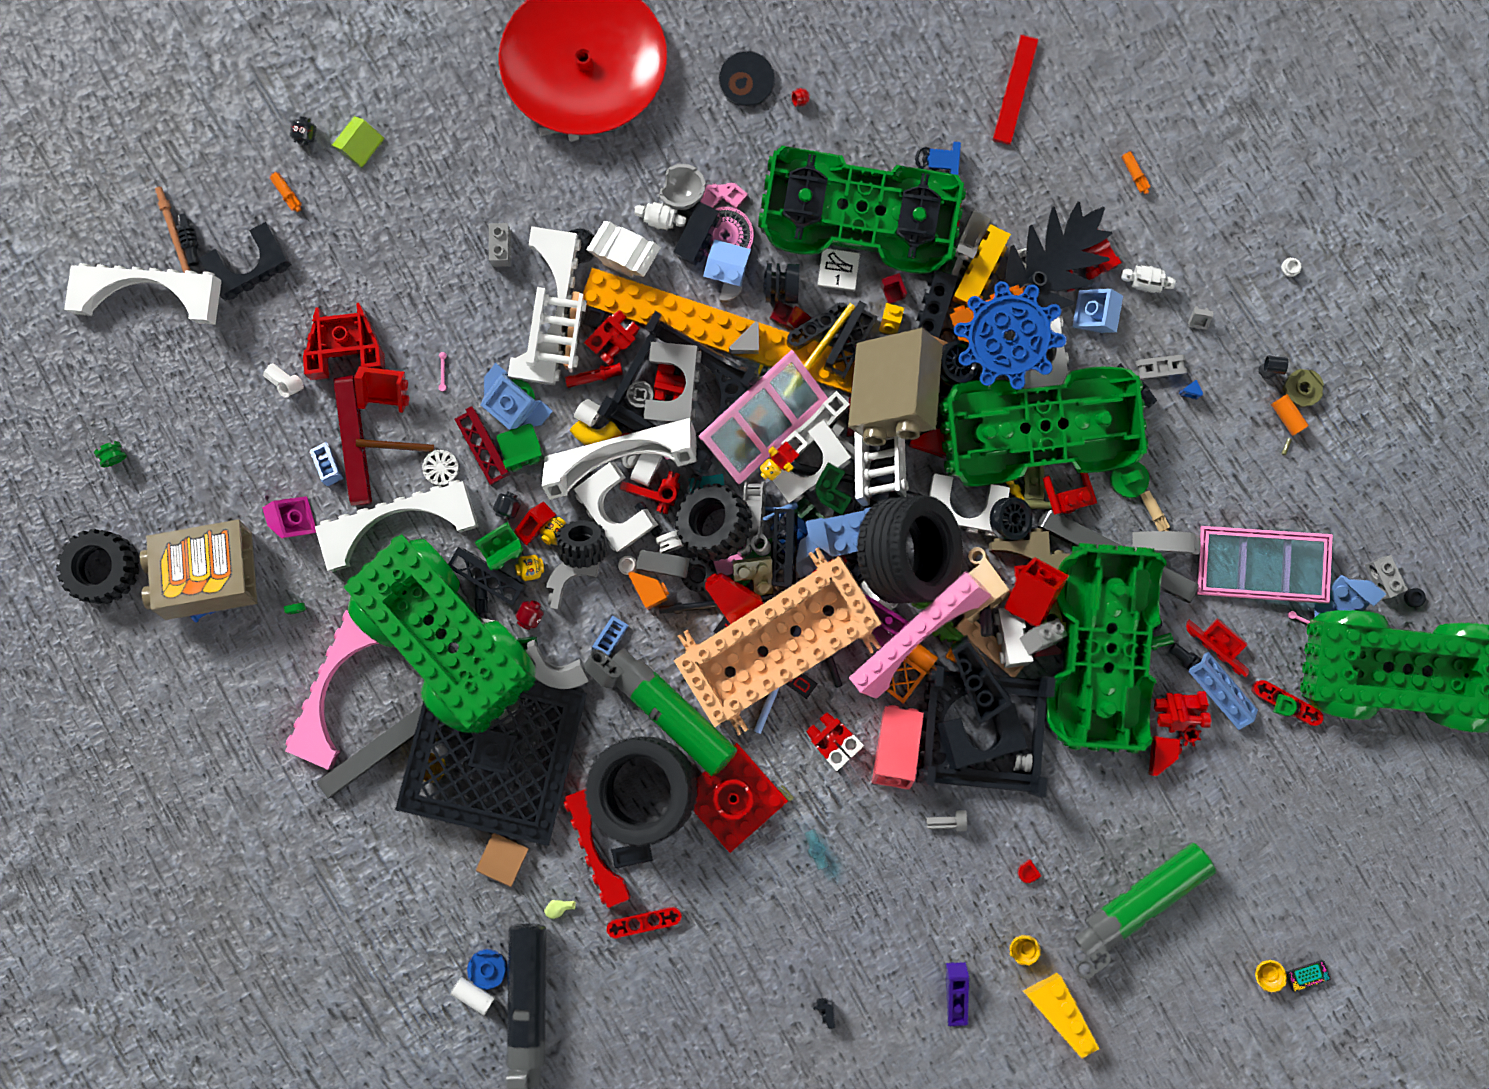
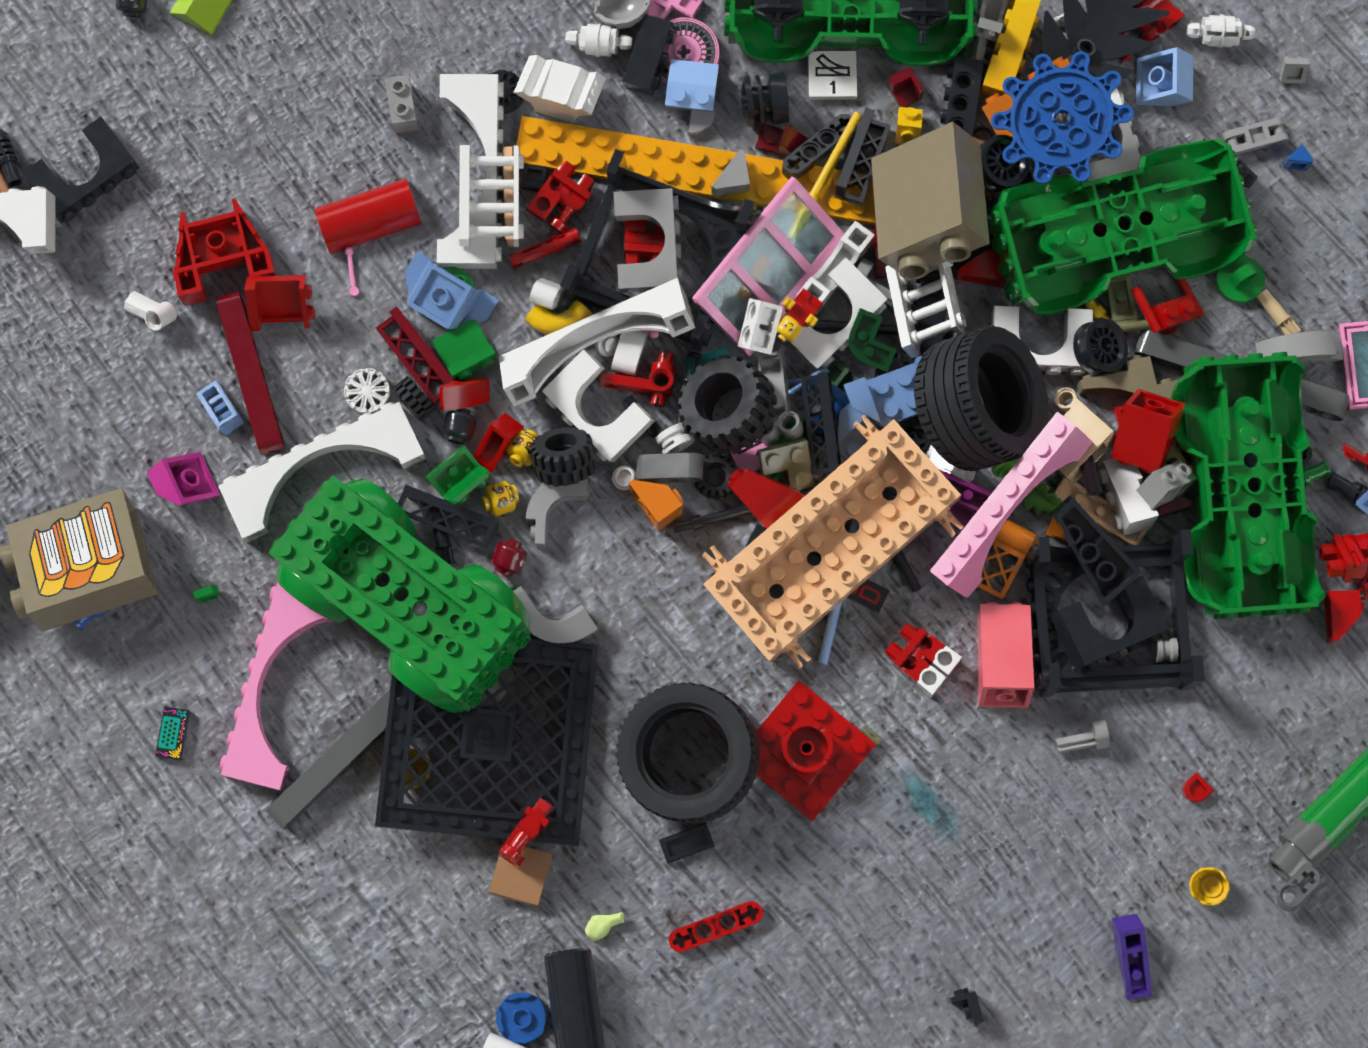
camera: 10 degrees left, 5 degrees down
orange piece [270,172,302,212] -> none
reddish brown bar [356,439,434,452] -> none
red arch [564,788,631,908] -> none
green piece [584,649,737,776] -> none
medium blue slope [592,616,629,657] -> none
light grey wheel [627,381,654,410] -> none
yellow wedge [1023,973,1099,1058] -> none
none -> tile [155,707,191,761]
none -> red brick [314,178,422,254]
none -> black tyre [392,376,436,422]
none -> red slope [439,376,490,411]
none -> red hips [497,798,553,869]
none -> white brick [738,298,783,355]

